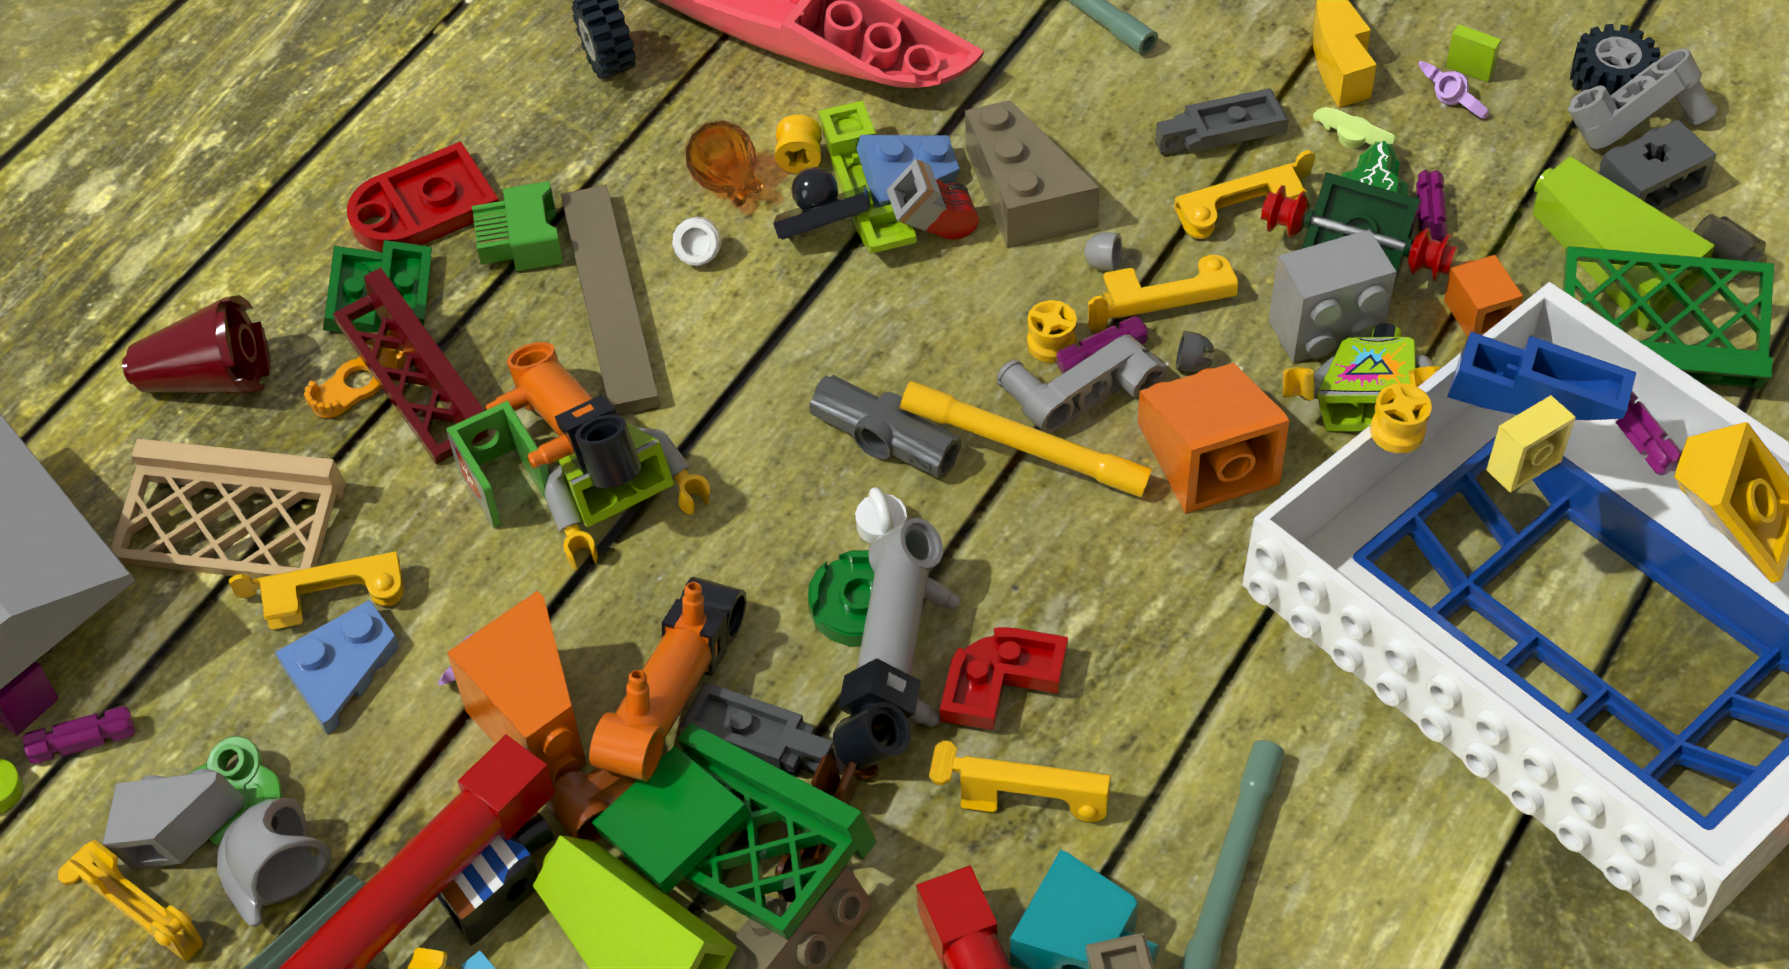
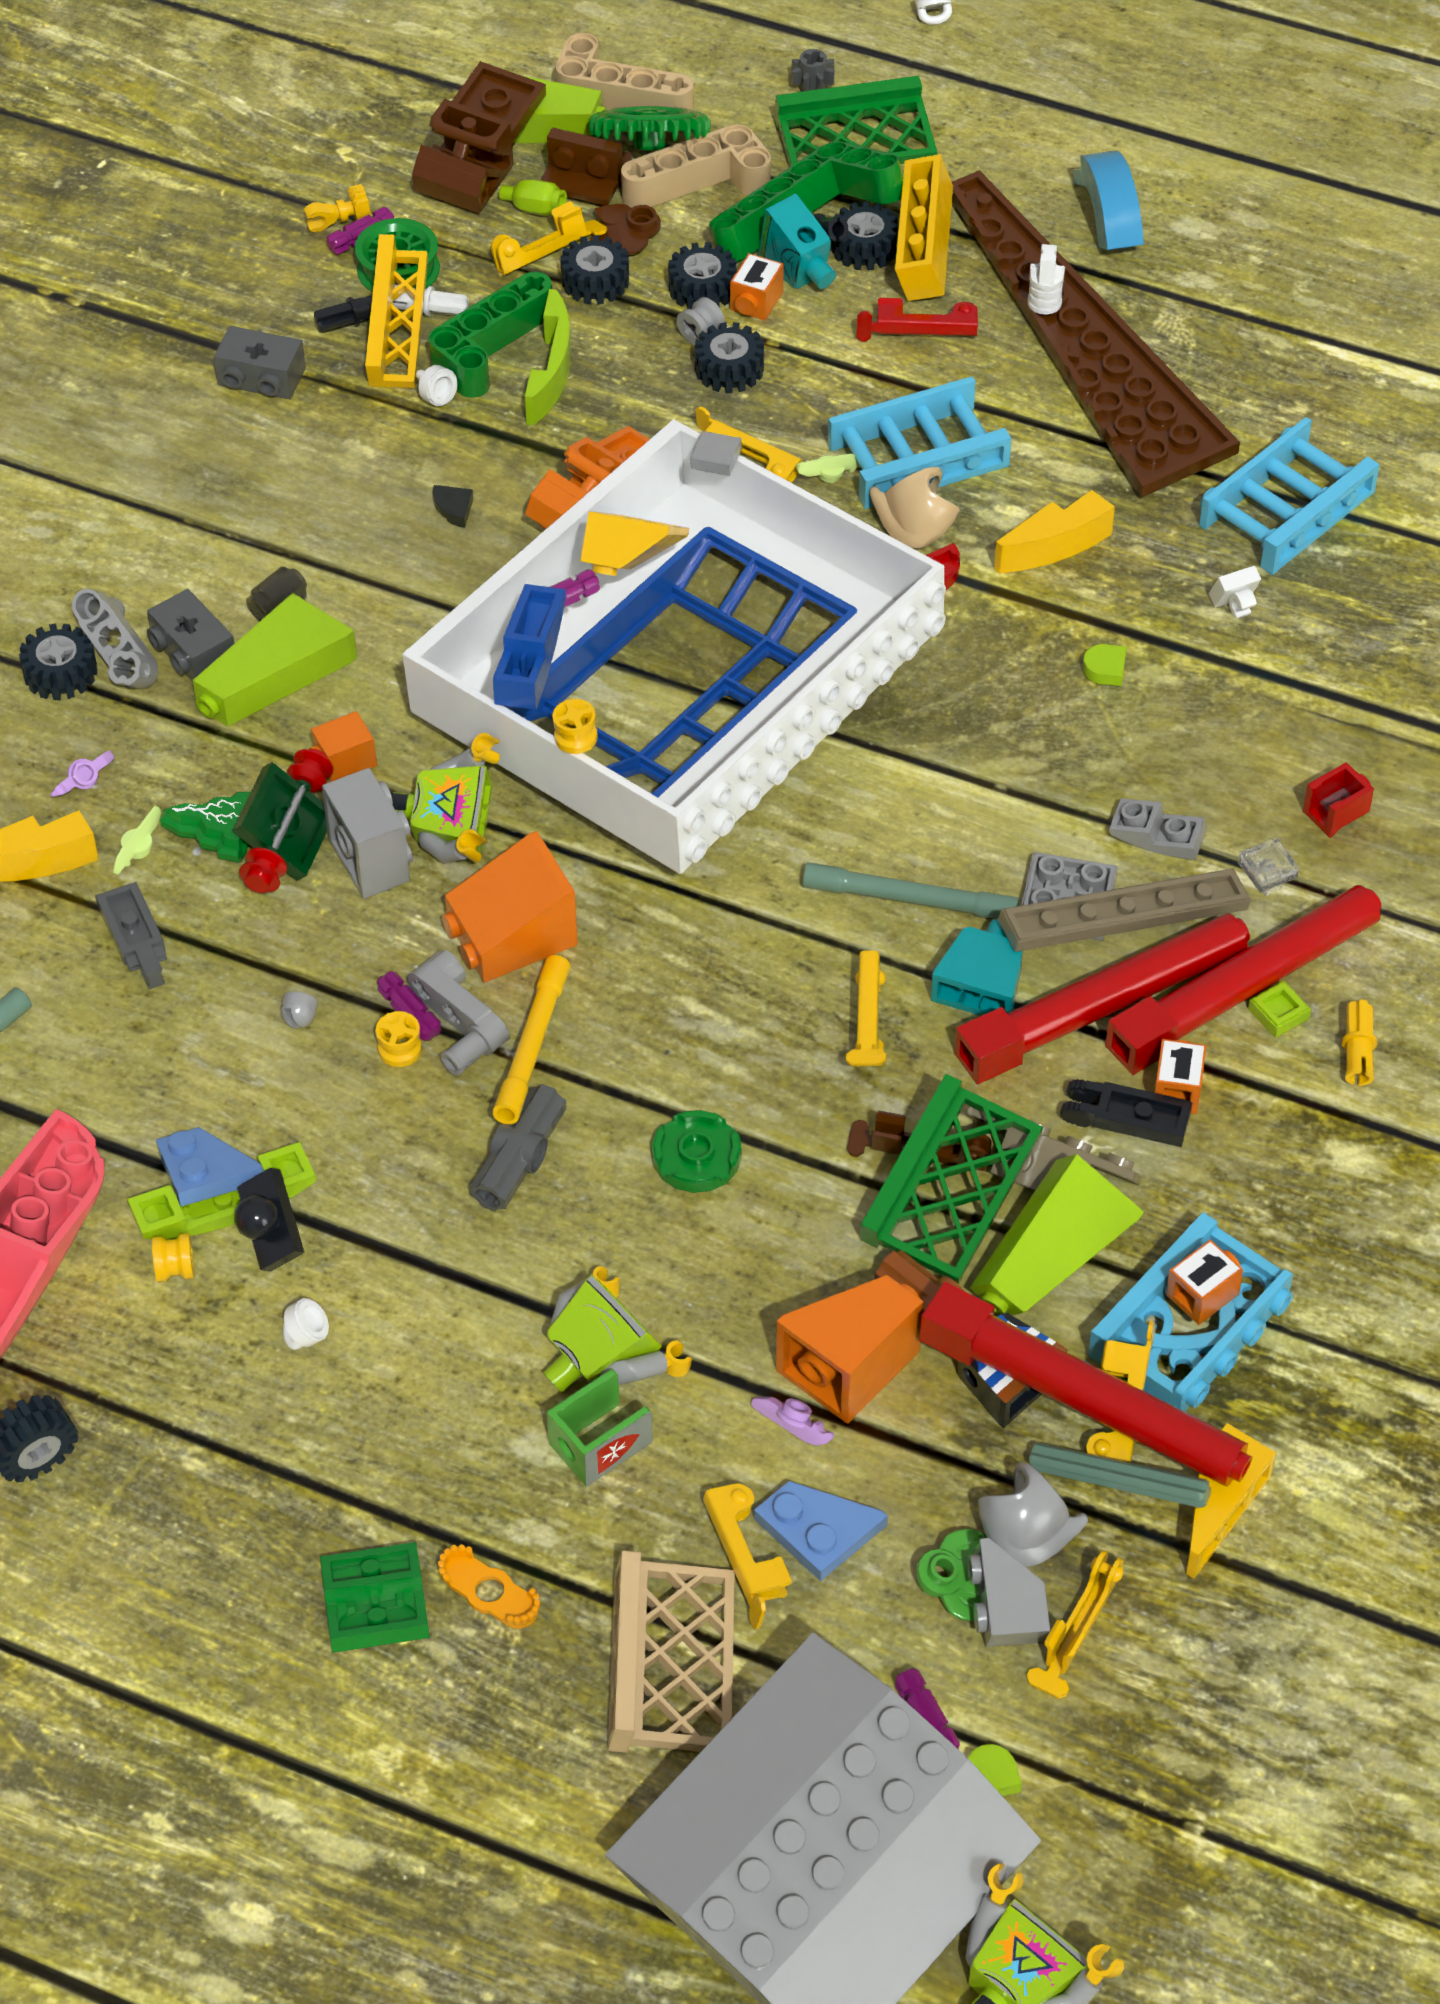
camera: 100 degrees left, 0 degrees up
dark red cone [122,295,270,394] -> none
dark red fence [333,268,488,464] -> none
red tile [347,141,499,252] -> none
bright green piece [472,181,564,272] -> none
piece [485,342,642,488] -> none
dark tan tile [561,185,660,415] -> none
orange piece [589,576,747,782] -> none
green tile [592,746,751,894] -> none
dark grey hinge [680,682,836,773] -> none
clear orange piece [685,118,764,208] -> none
piece [833,518,960,771] -> none
white tile [855,487,907,544] -> none
leg [886,159,979,240] -> none
red plate [939,627,1068,730] -> none
dark tan wedge [965,100,1100,248] -> none
yellow piece [1088,255,1238,333] -> none
yellow piece [1174,150,1315,239] -> none
dark grey hinge [1176,331,1215,373] -> none
magenta axle [1416,170,1448,242] -> none
lime tile [1446,24,1501,82] -> none
light yellow piece [1486,395,1576,493] -> none
green fence [1563,246,1774,389] -> none

